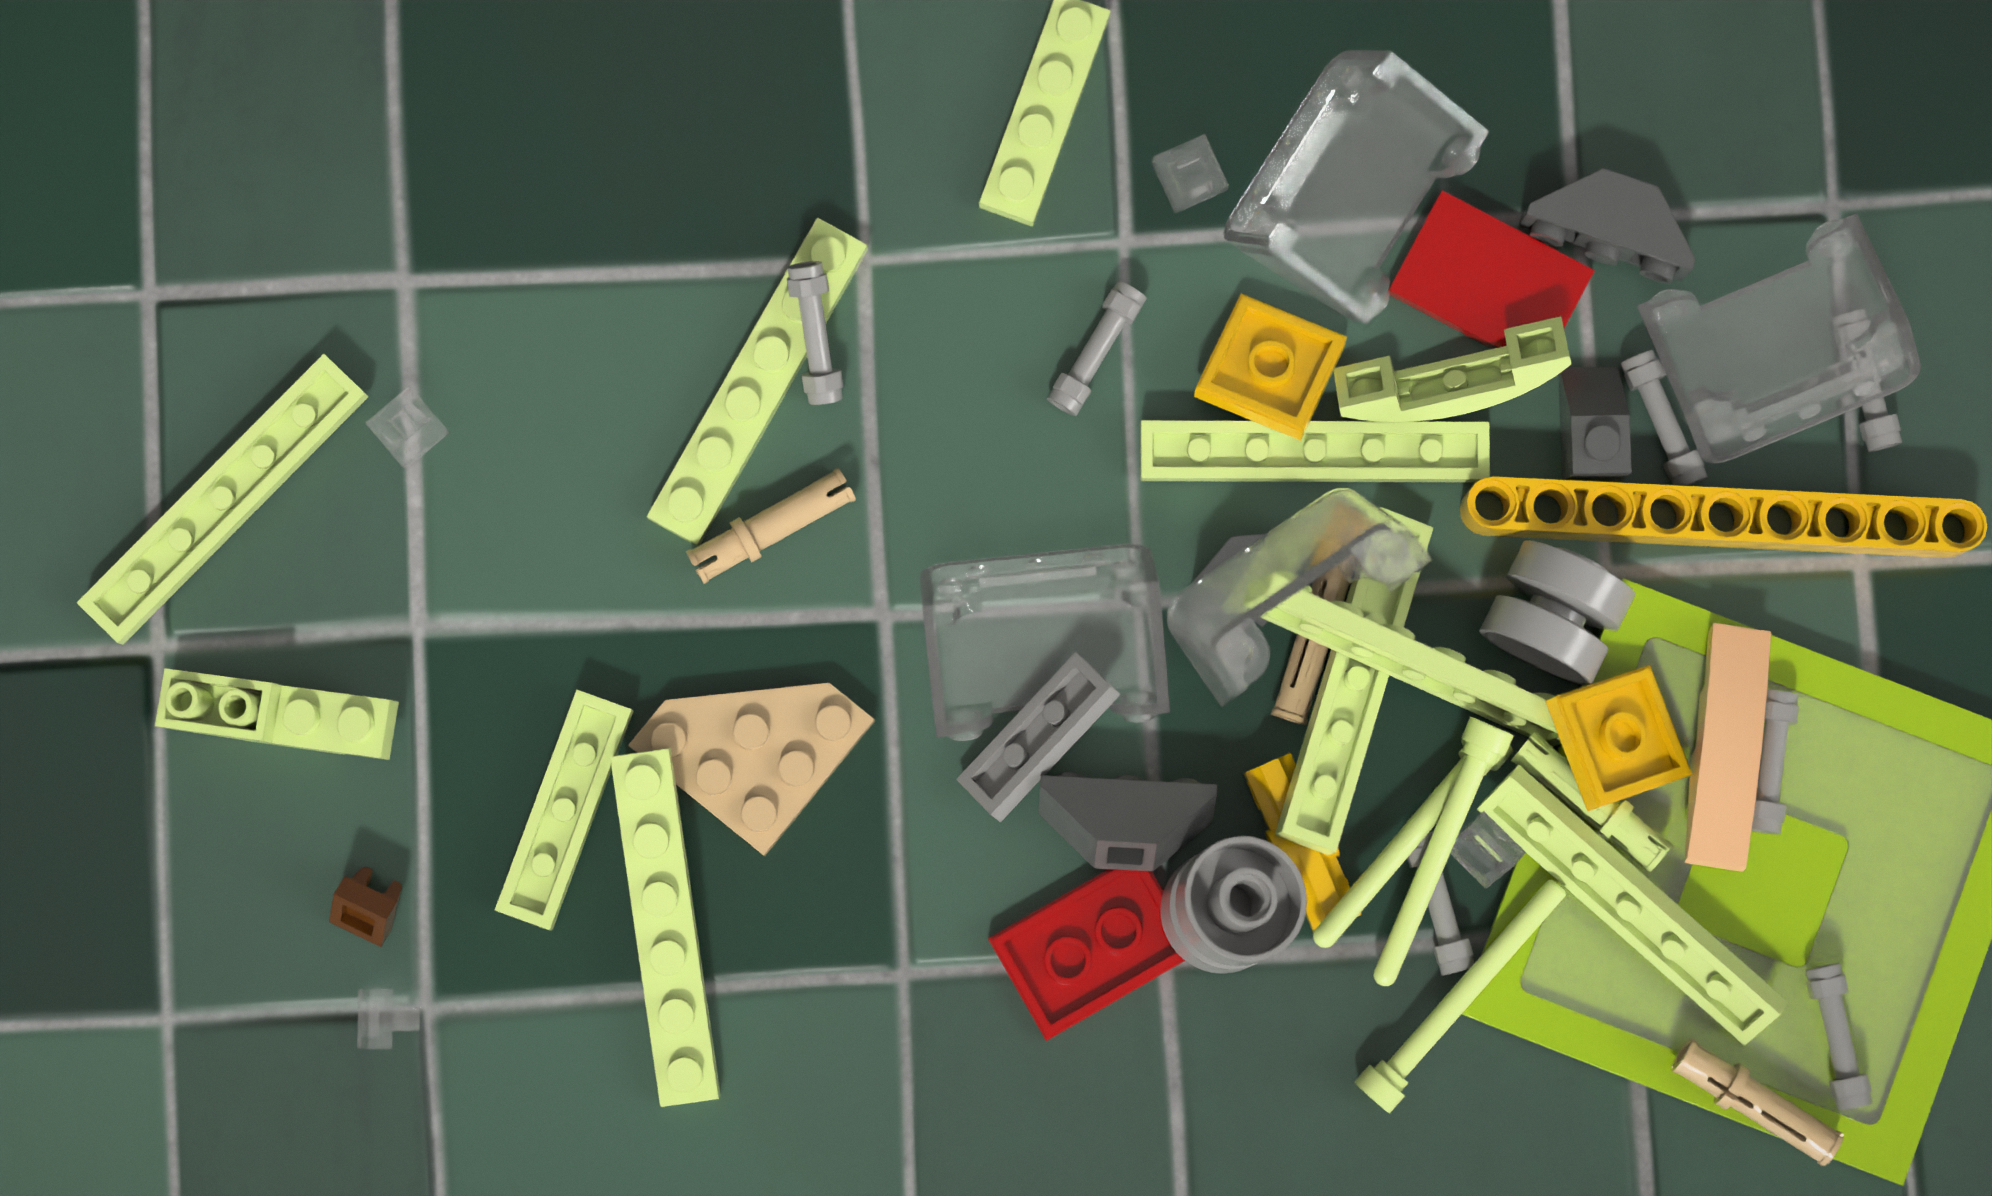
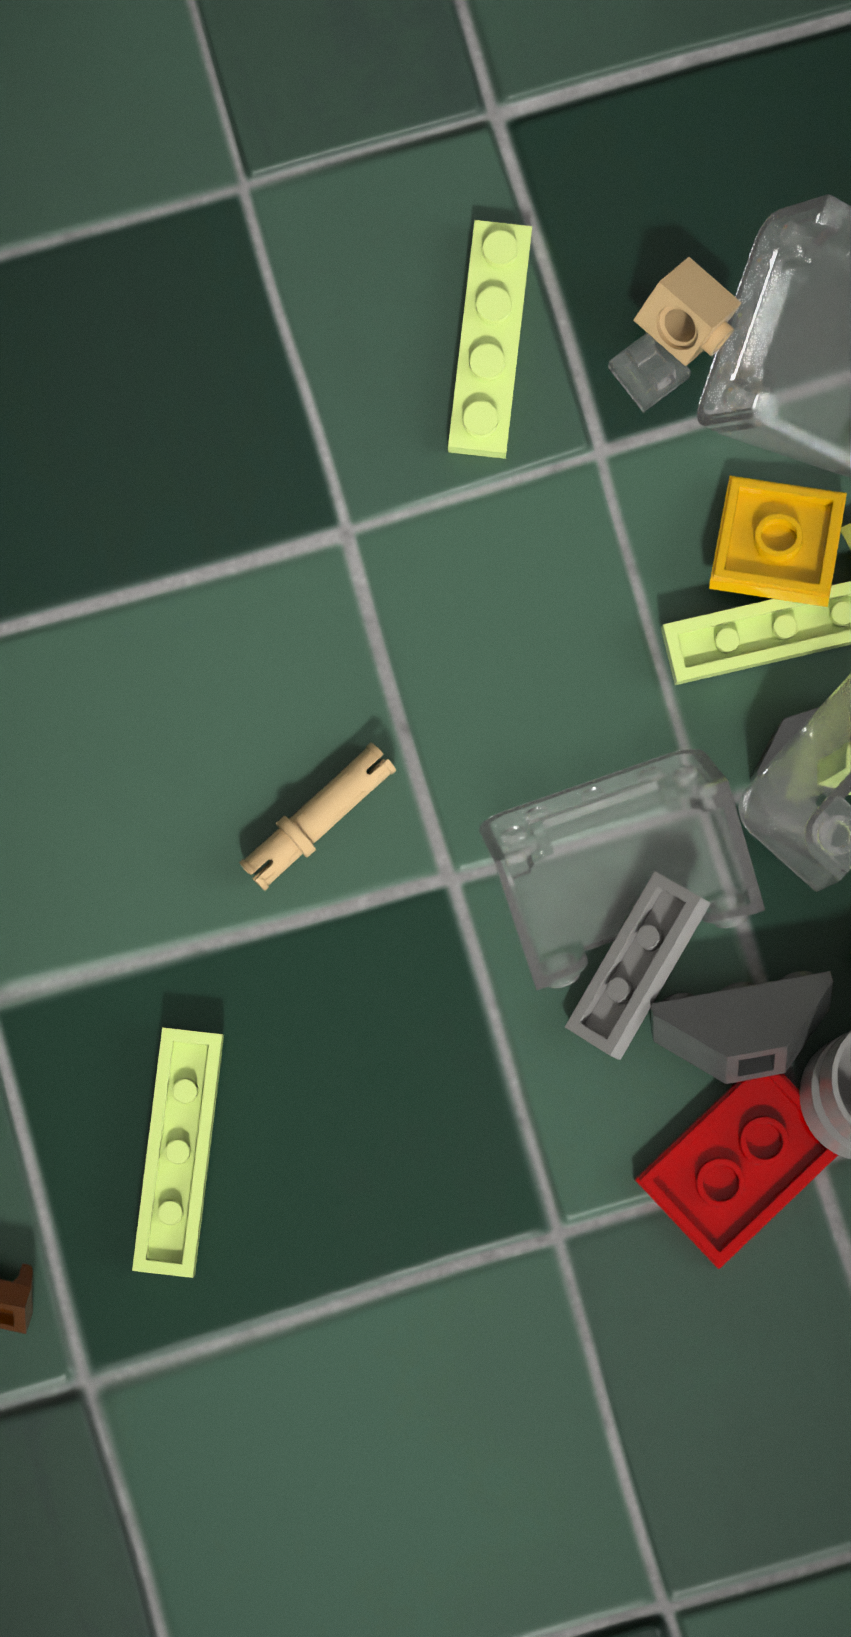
camera: 10 degrees left, 0 degrees up
clear tile [357,989,420,1049] -> none
yellowish green plate [610,748,721,1107] -> none
tan plate [628,683,875,856] -> none
yellowish green plate [647,218,868,547] -> none
light grey bar [787,261,844,405] -> none
light grey bar [1047,281,1147,417] -> none
none -> tan brick [633,257,741,366]

